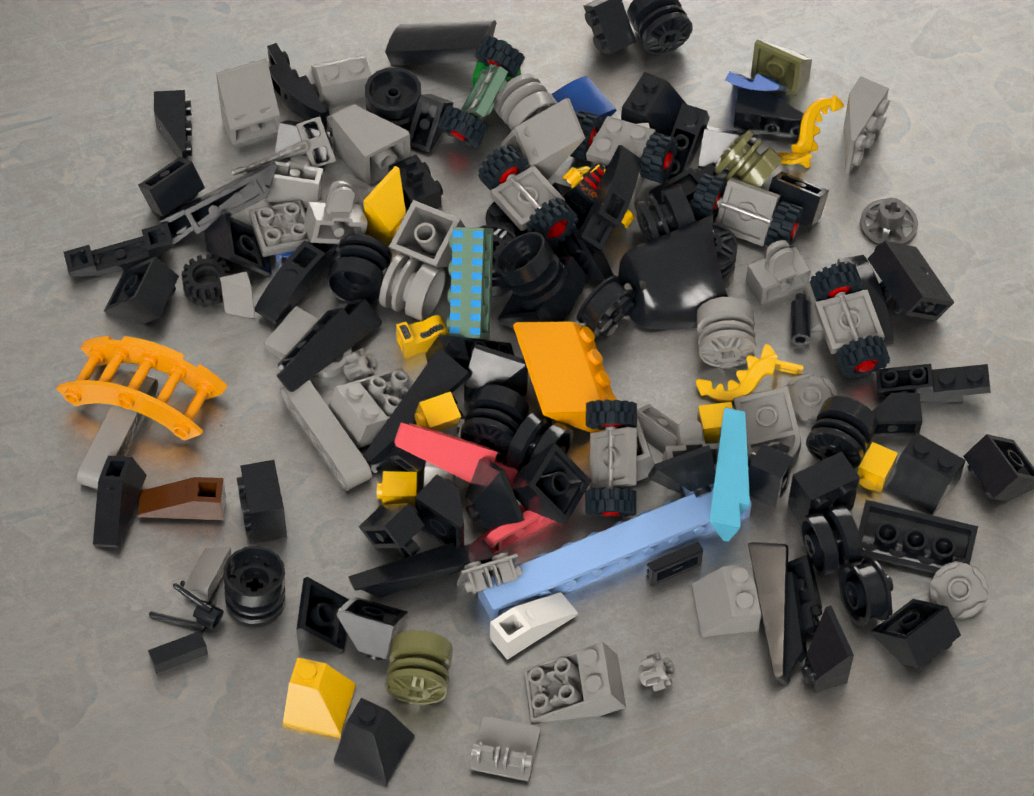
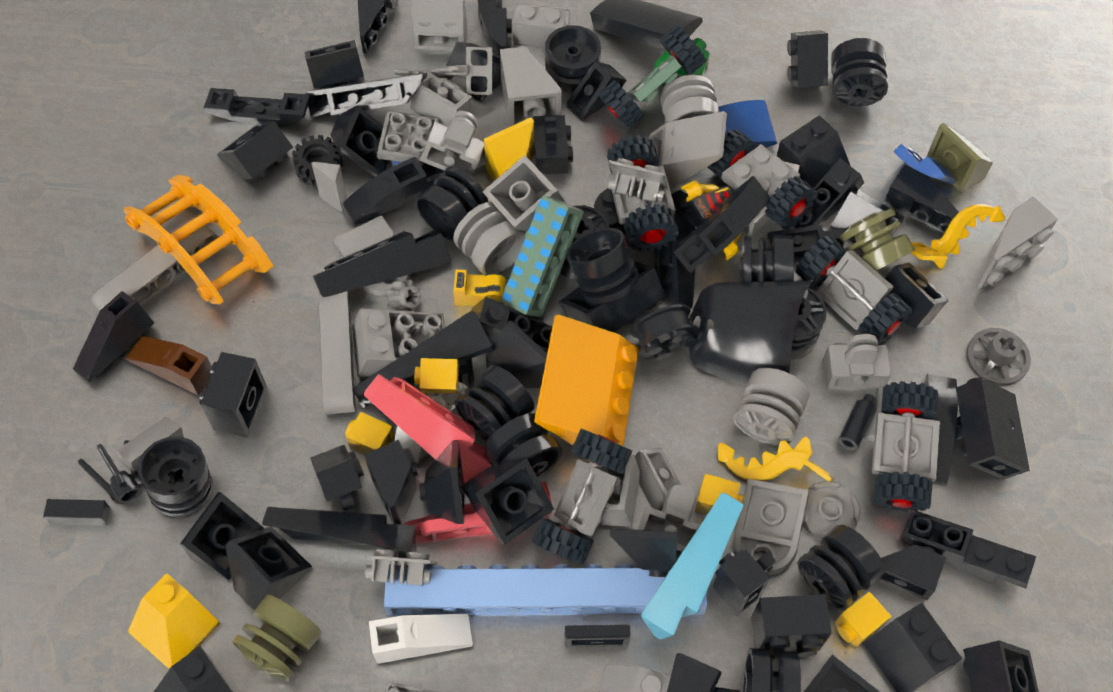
camera: 25 degrees right, 5 degrees up
none -> light grey hinge [608,158,668,203]

